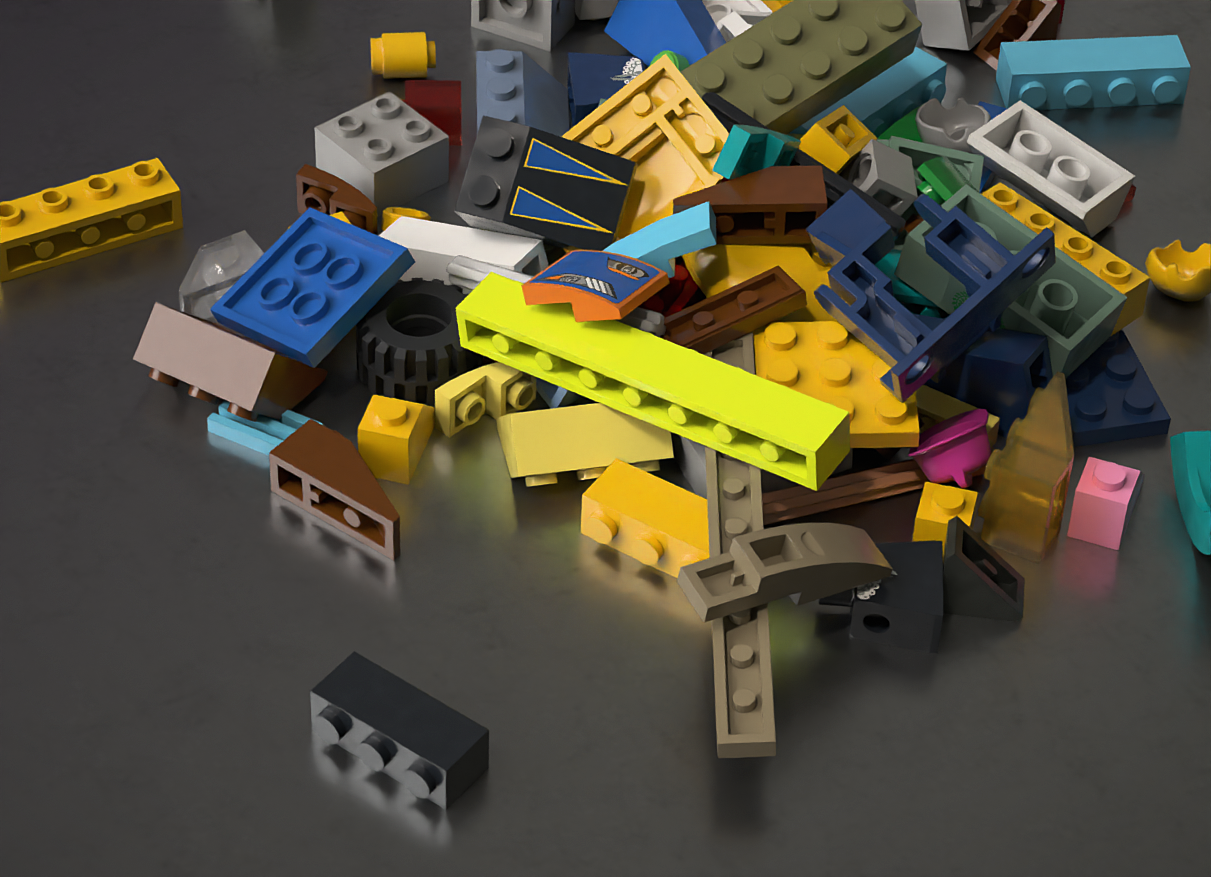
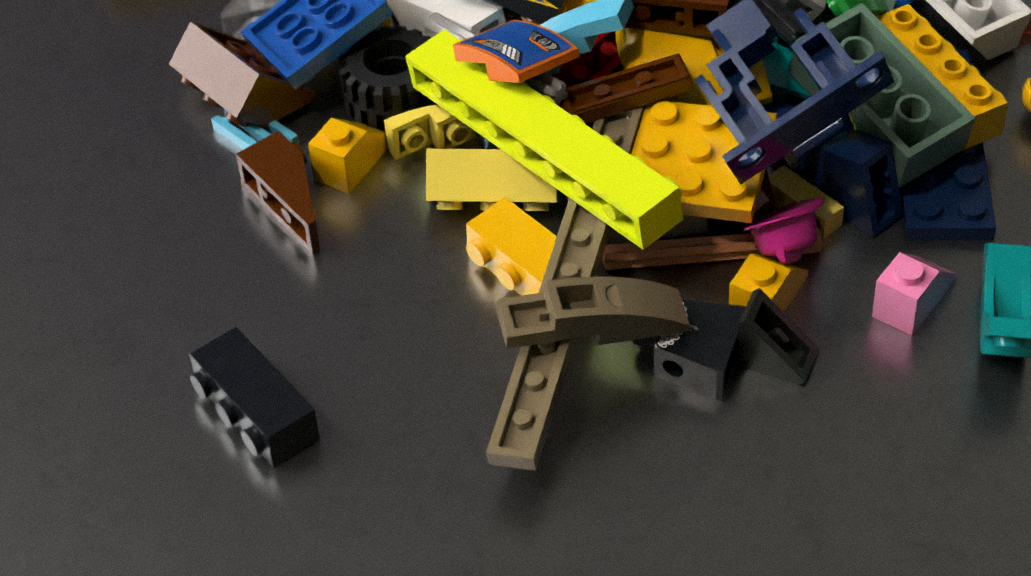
camera: 20 degrees right, 5 degrees up
clear yellow slope [978,371,1074,564] -> none

